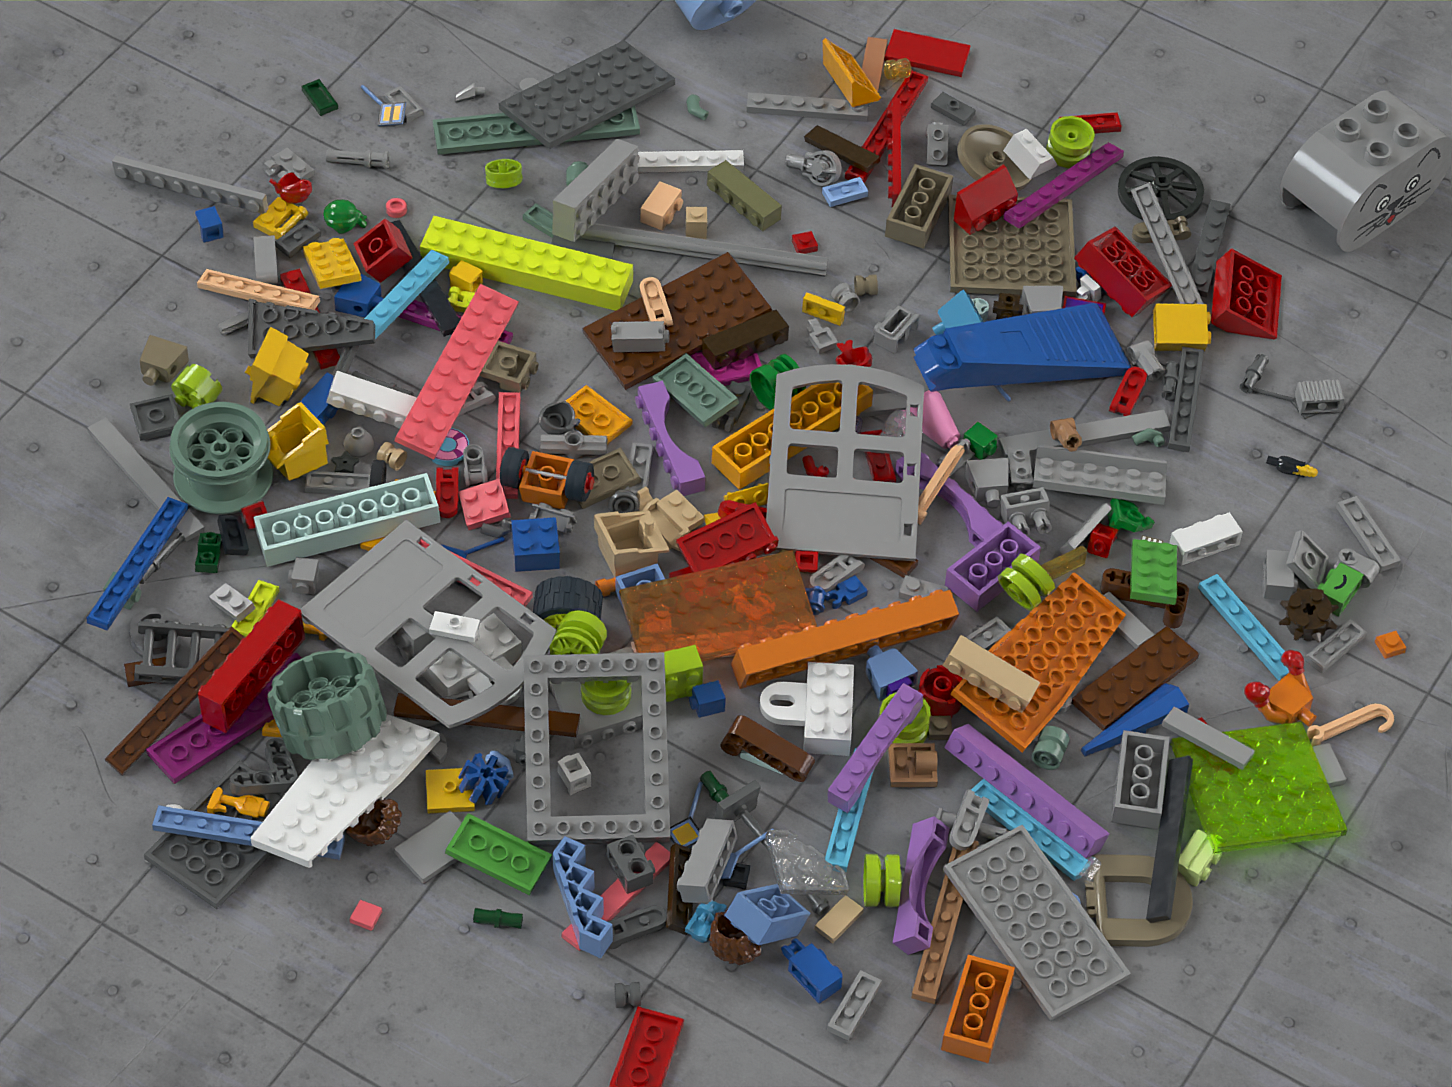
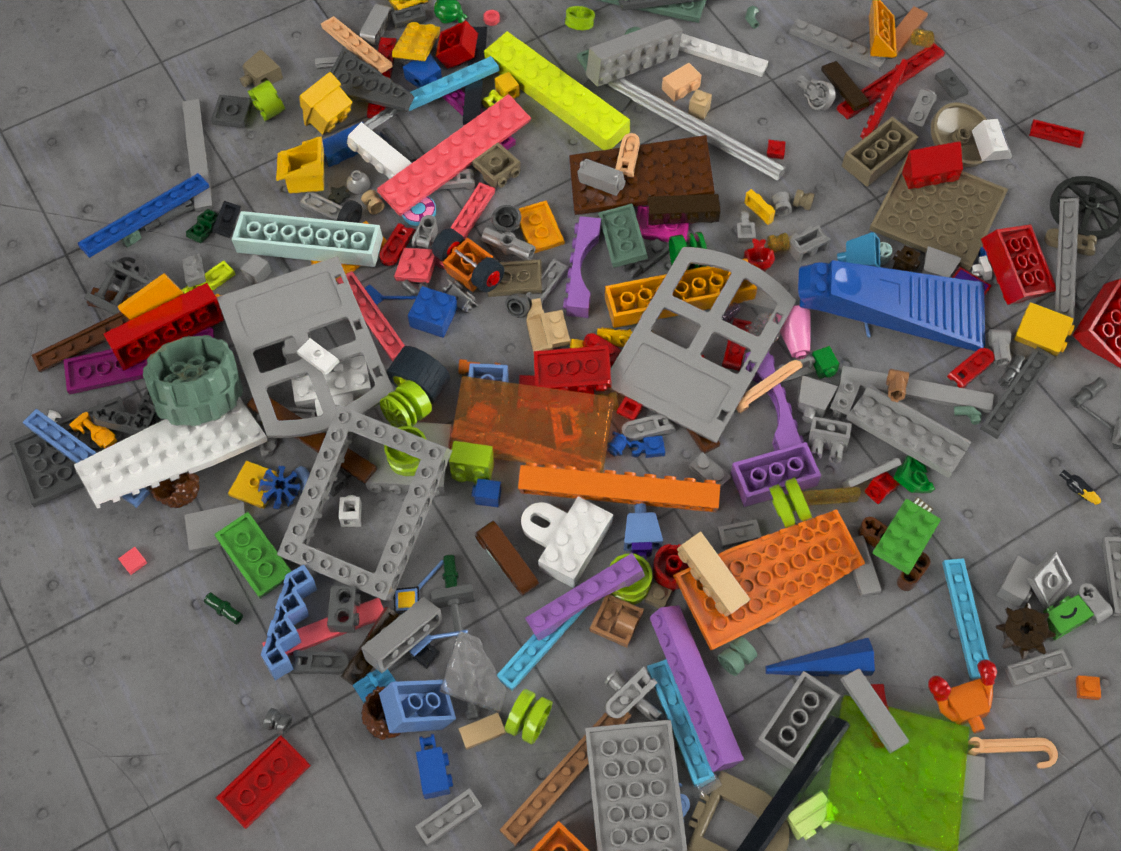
camera: 30 degrees right, 10 degrees up
sand green wheel [169,402,273,514] -> none
red plate [241,500,267,529] -> none
tan piece [594,510,670,577] -> none
olive brick [707,160,782,231] -> none
red arm [802,455,829,477] -> none
light blue plate [822,177,868,207] -> none
red tile [884,29,971,77] -> none
medium lavender arch [893,816,949,955] -> none
magenta plate [1004,142,1124,229] -> none
lime wheel [1046,116,1095,168] -> none
reddish brown plate [1071,626,1199,731] -> none
white brick [1169,512,1243,566] -> none
none -> light orange tile [117,273,184,320]
none -> clear yellow wheel [767,233,790,253]

